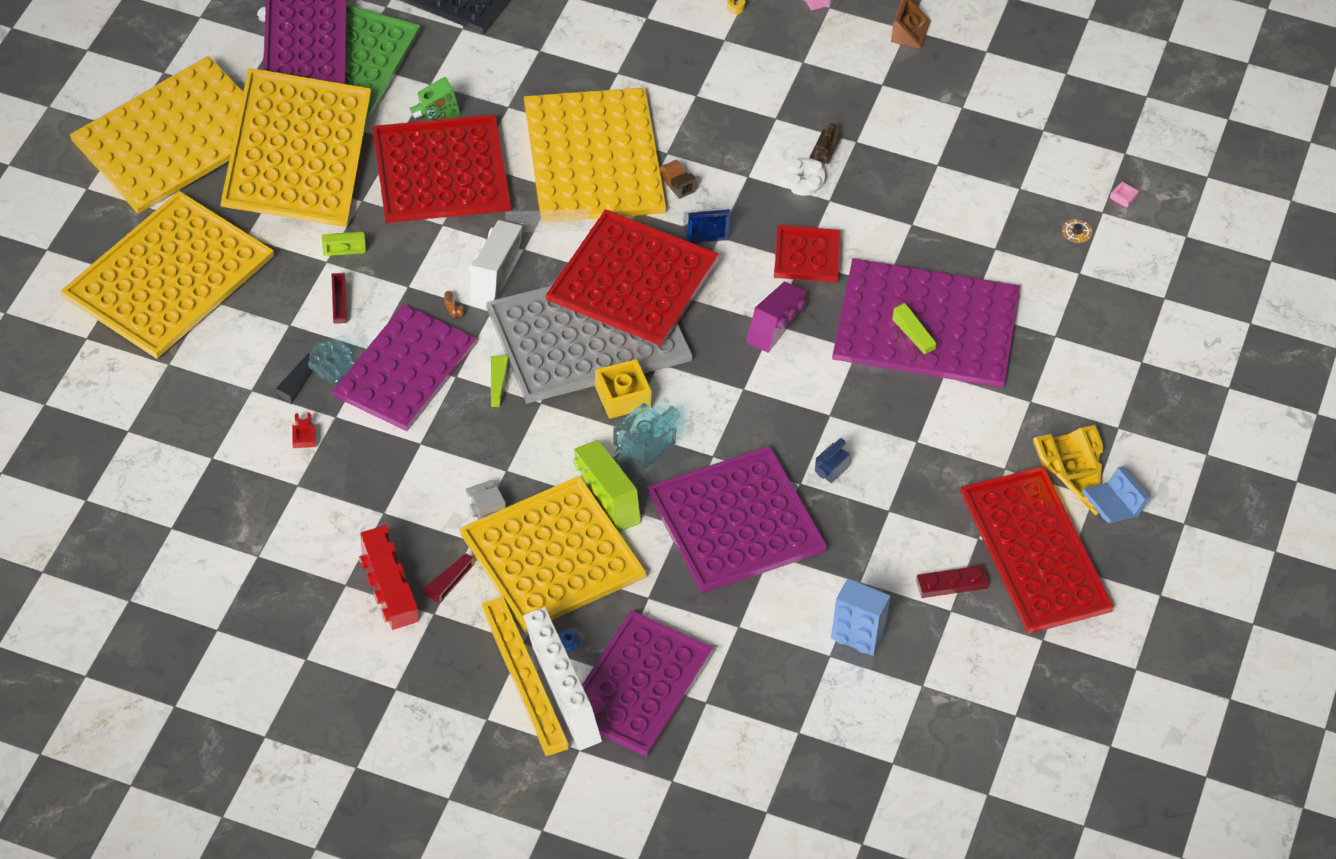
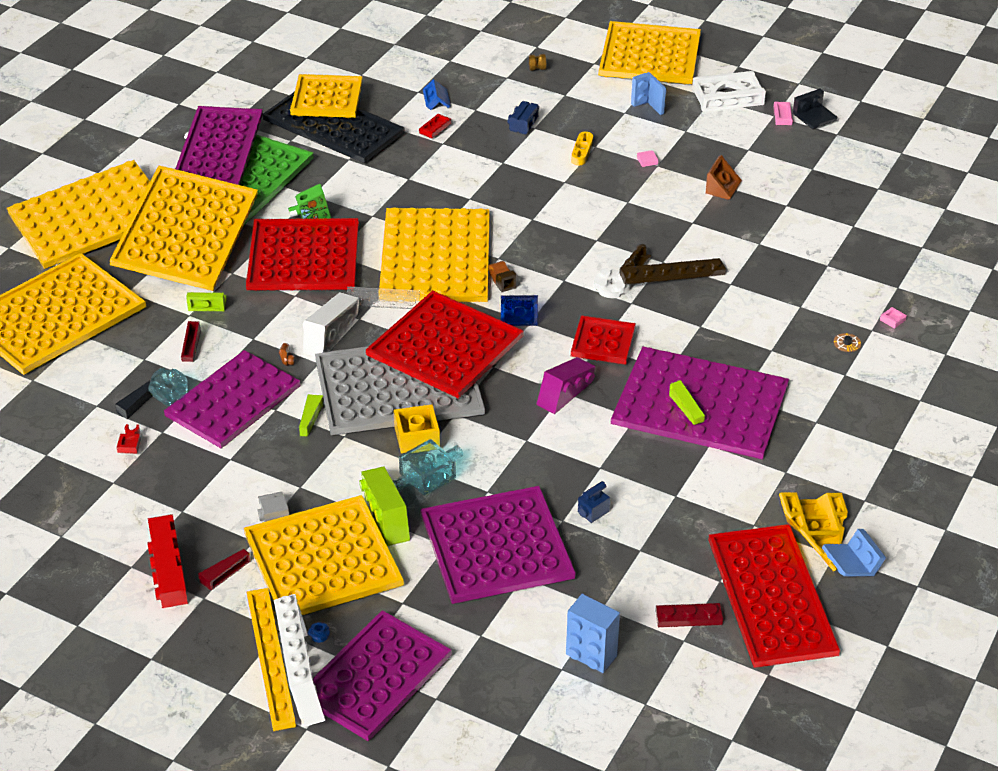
camera: 10 degrees right, 10 degrees down
none -> dark brown plate [619,258,726,284]

